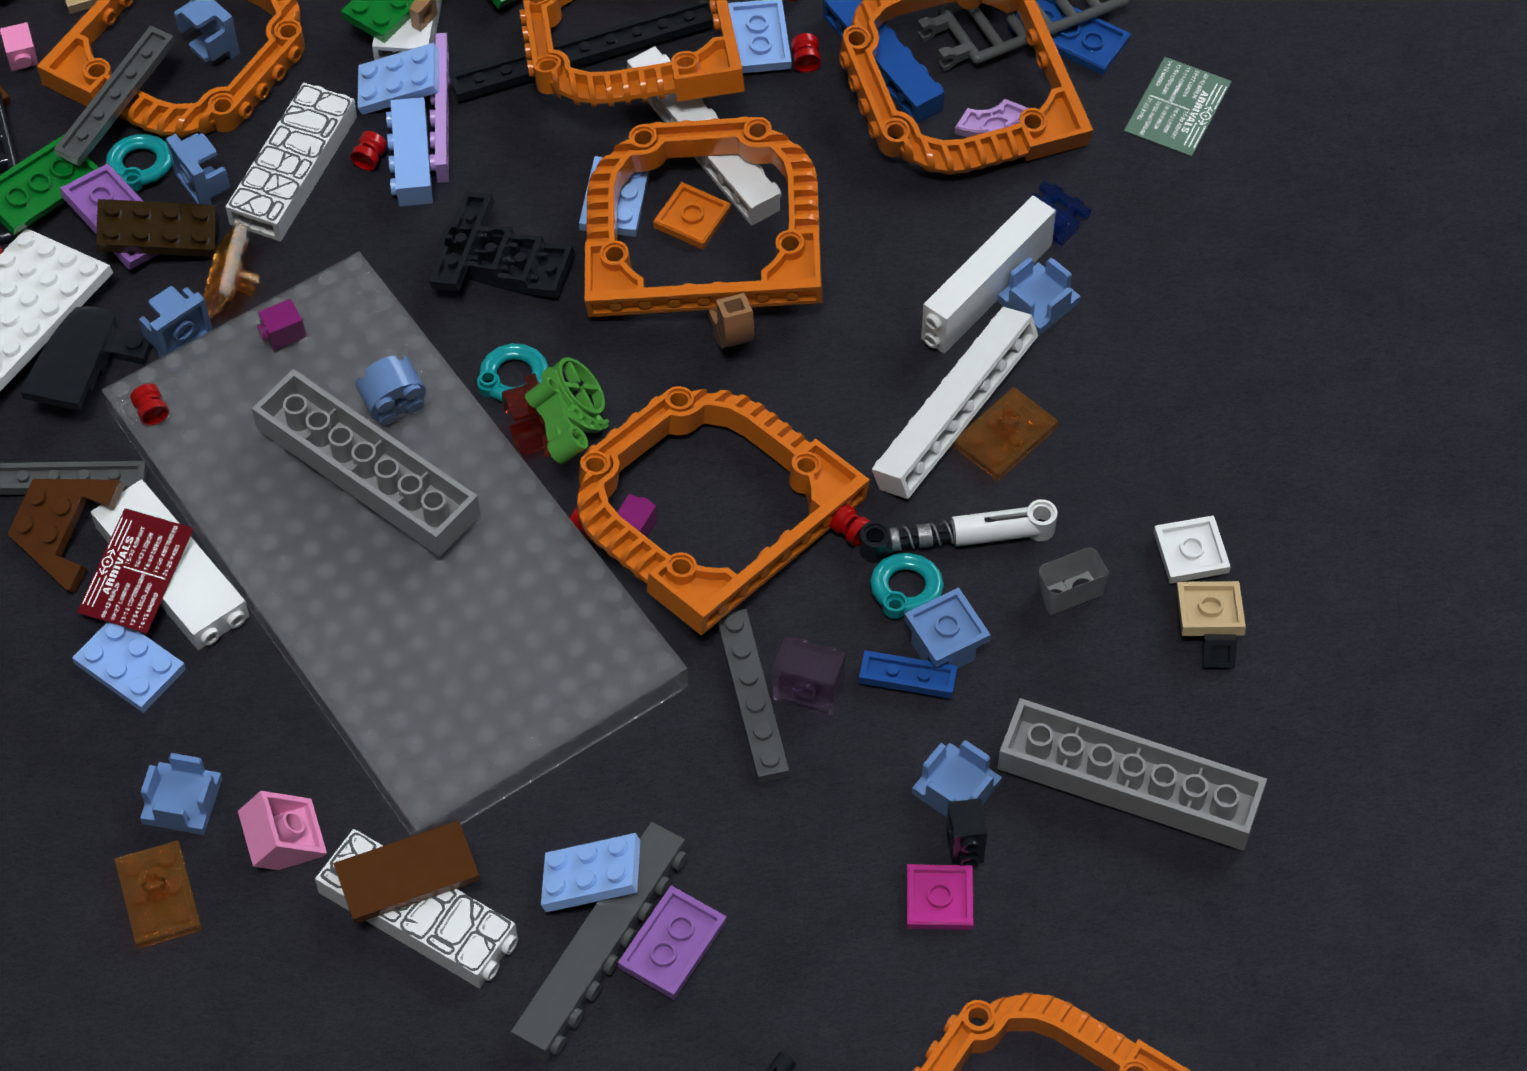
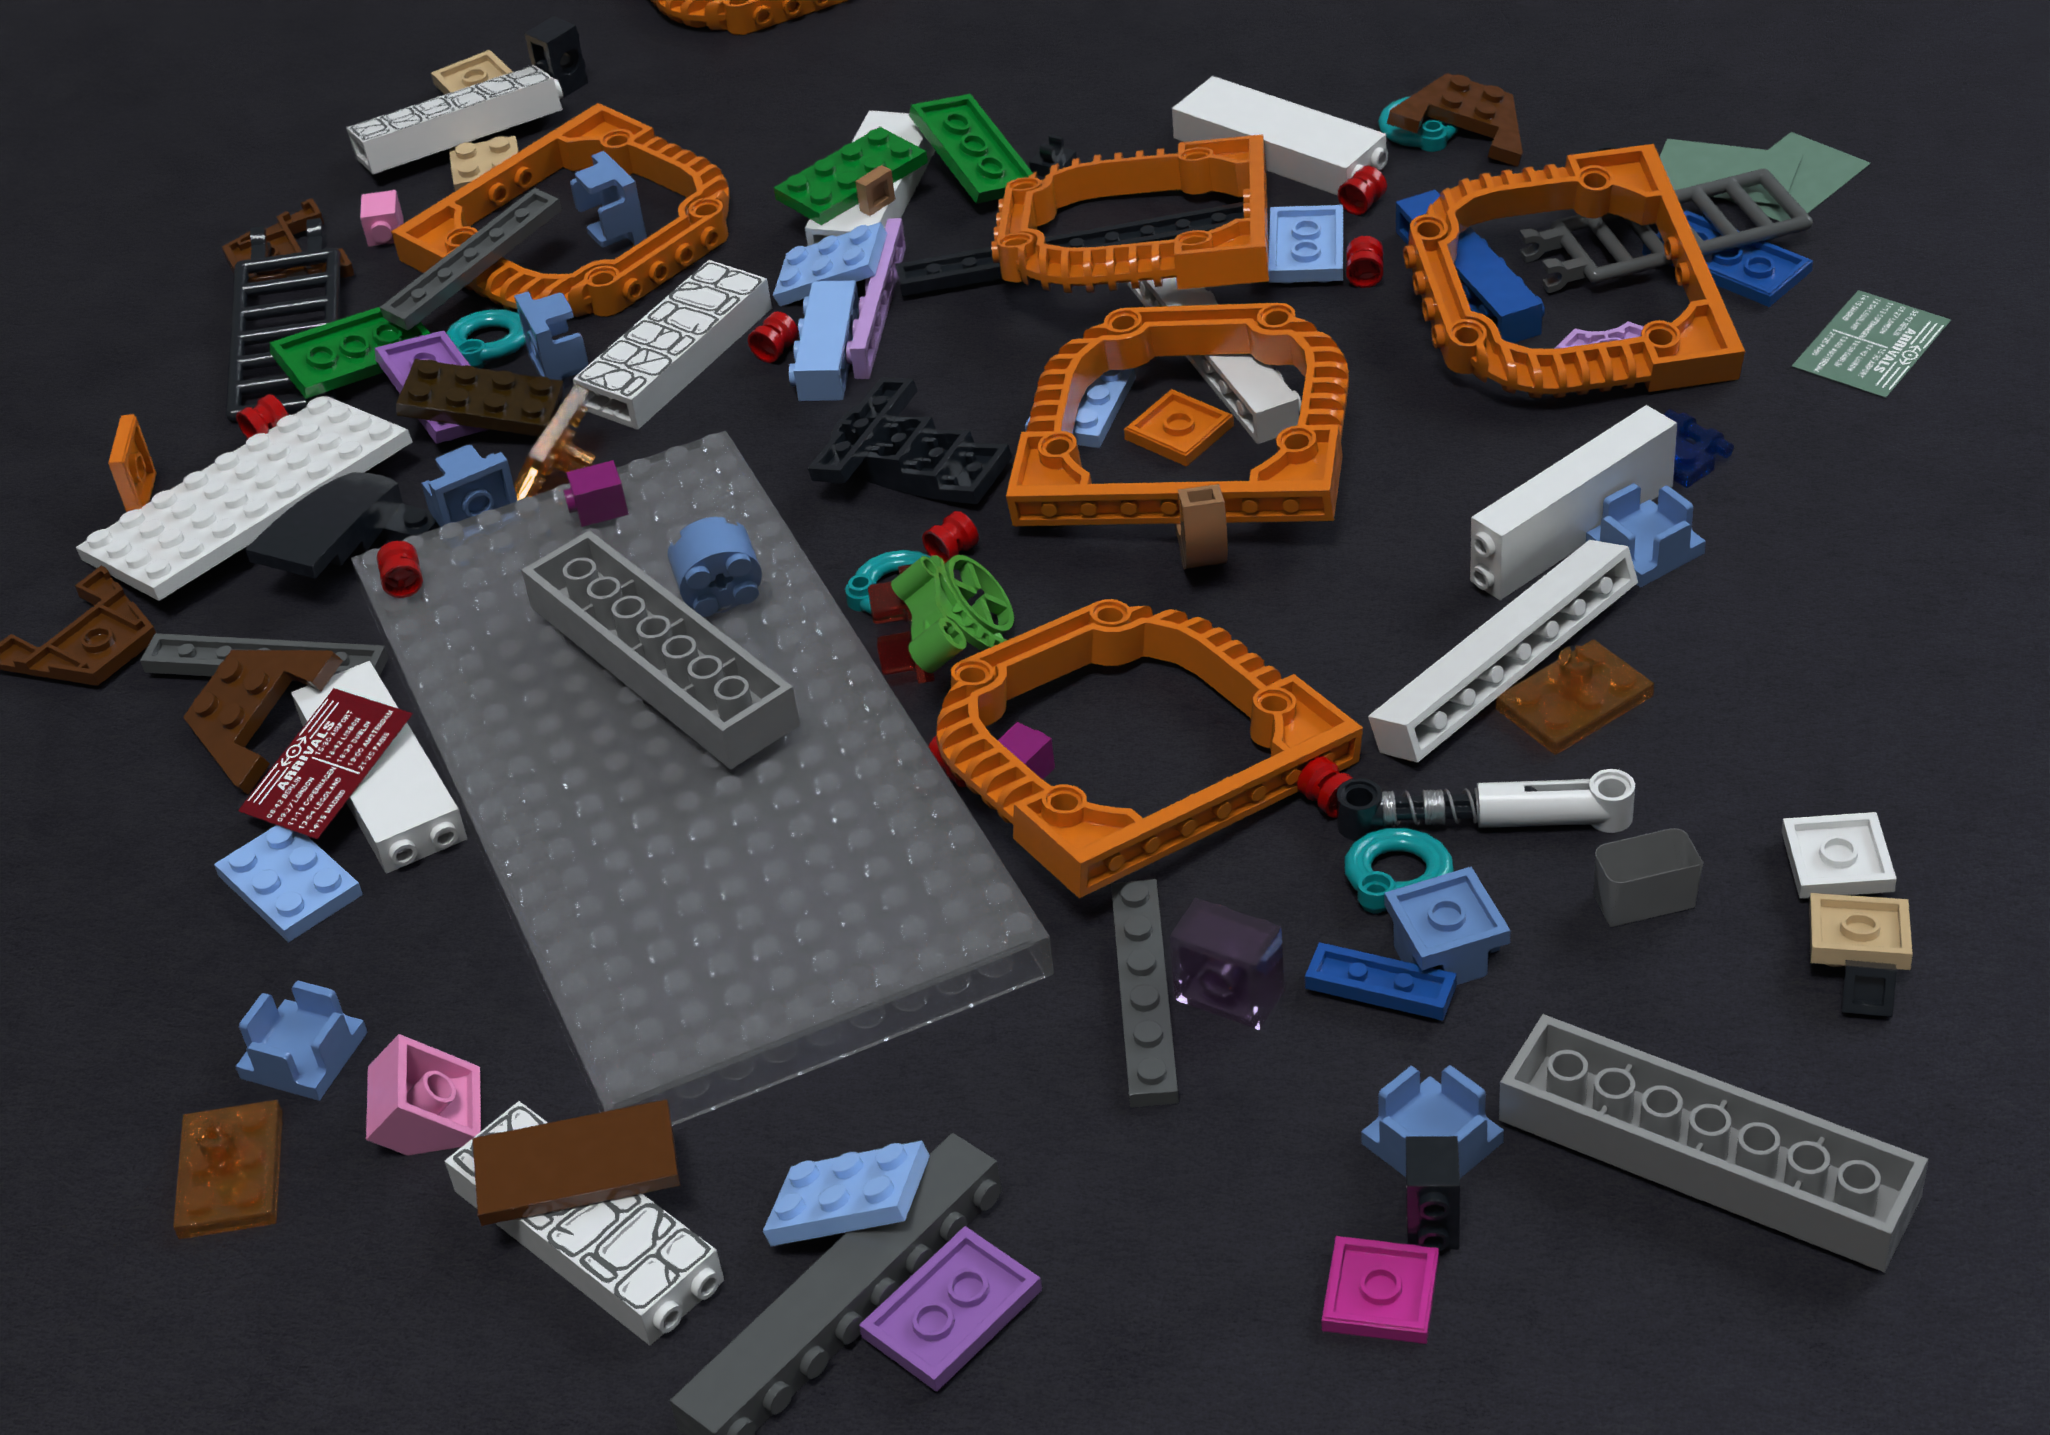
camera: 15 degrees right, 15 degrees down
none -> red wheel [922,511,979,564]

